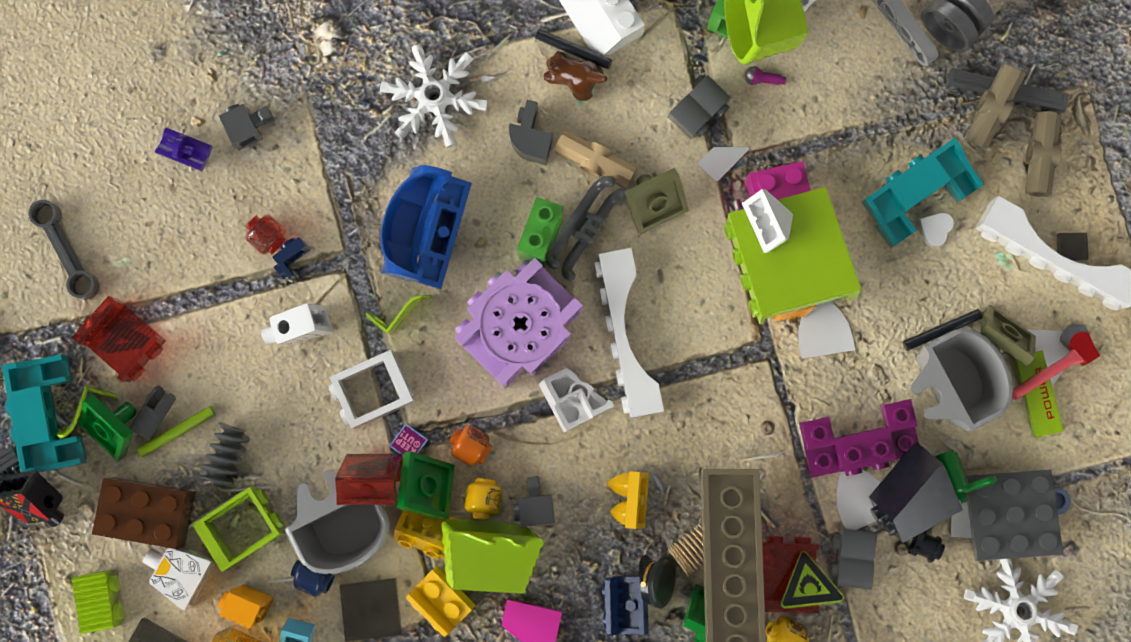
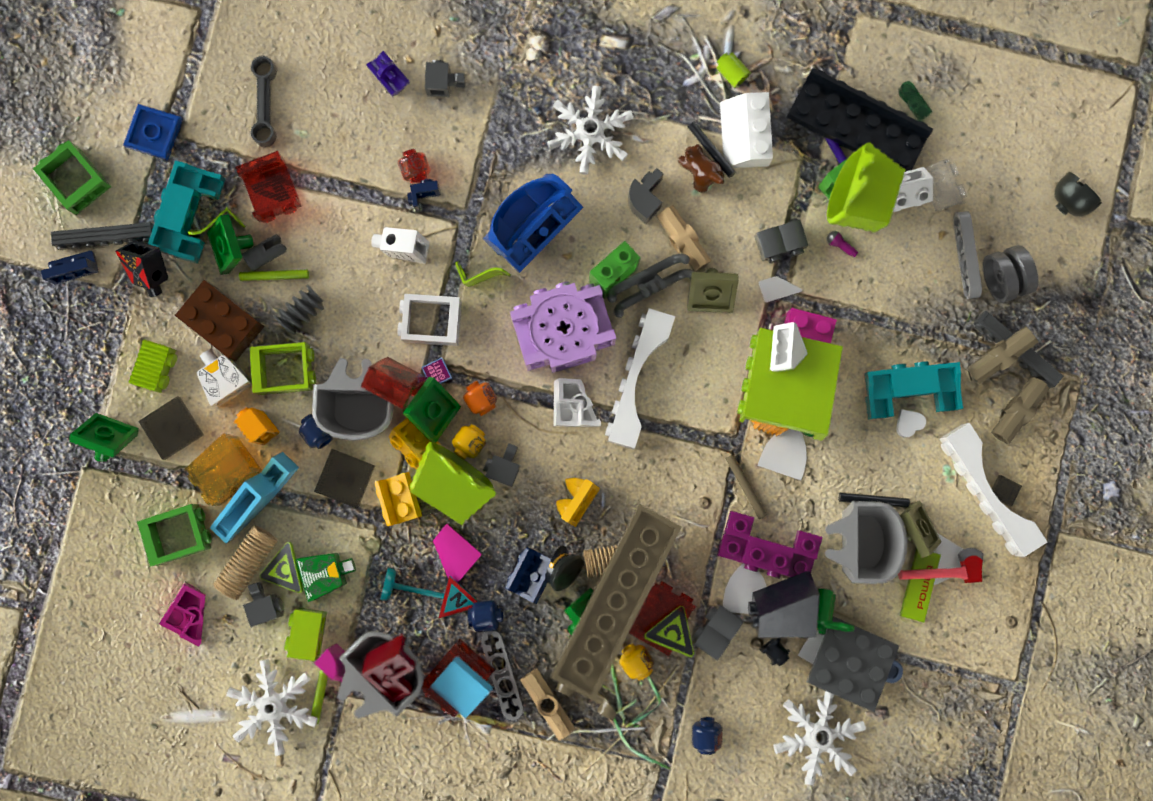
camera: 25 degrees right, 0 degrees up
none -> dark tan bar [725,454,767,519]

